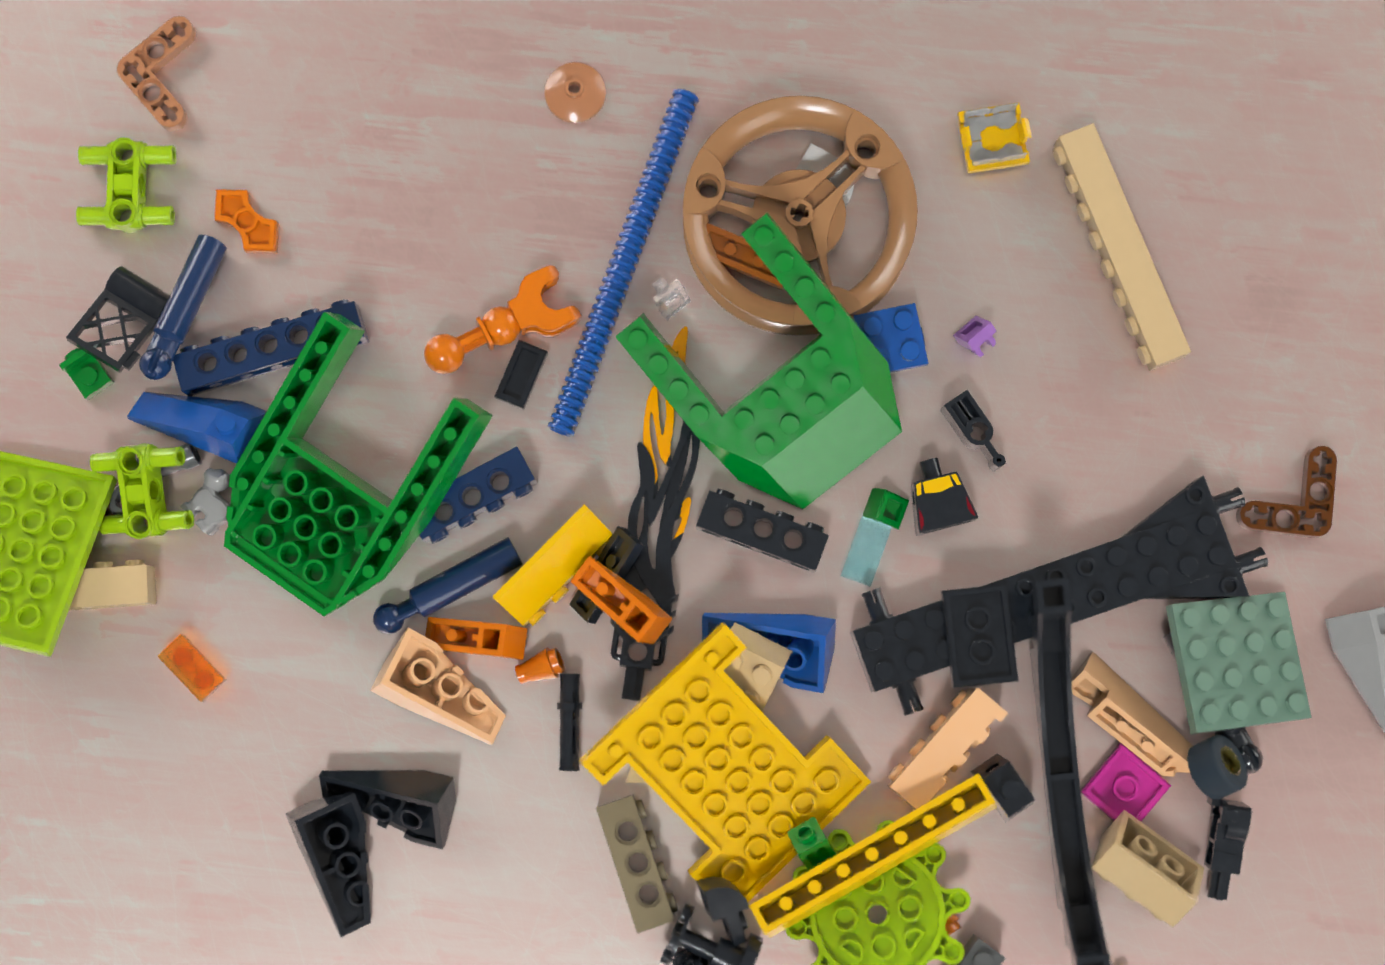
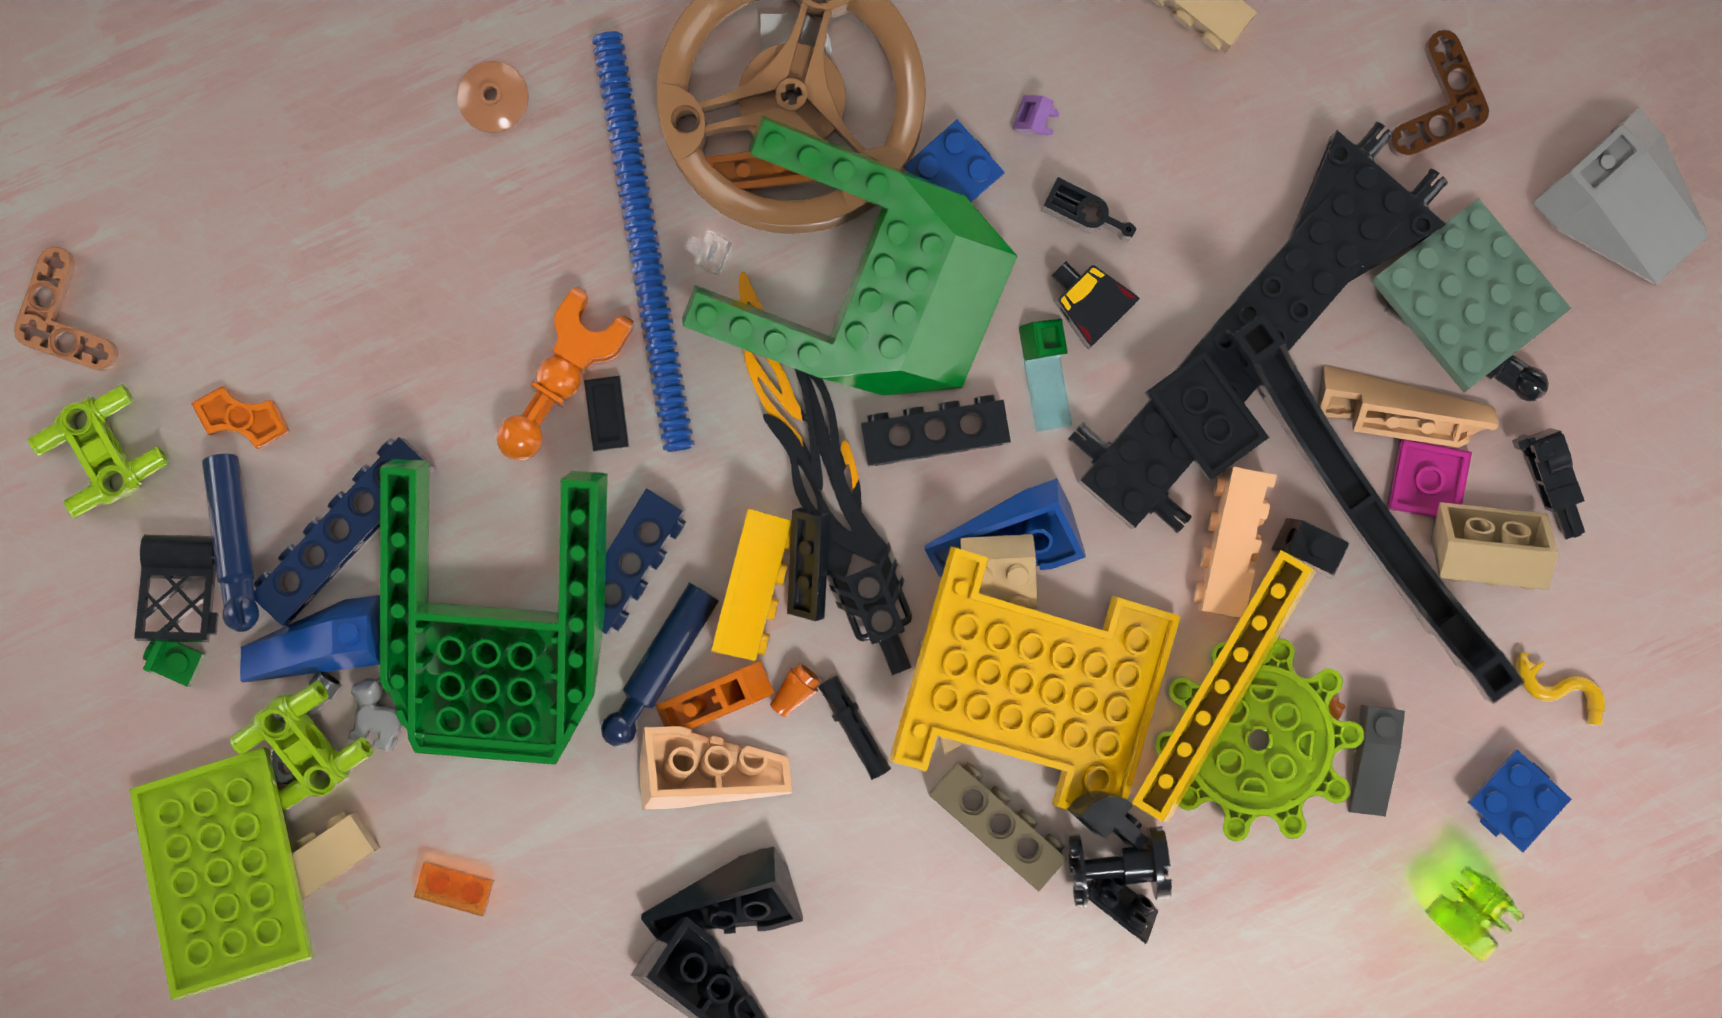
camera: 30 degrees left, 5 degrees up
orange slope [570,556,673,644] -> none
green bracket [787,817,837,871] -> none
black wheel [1187,735,1248,800] -> none

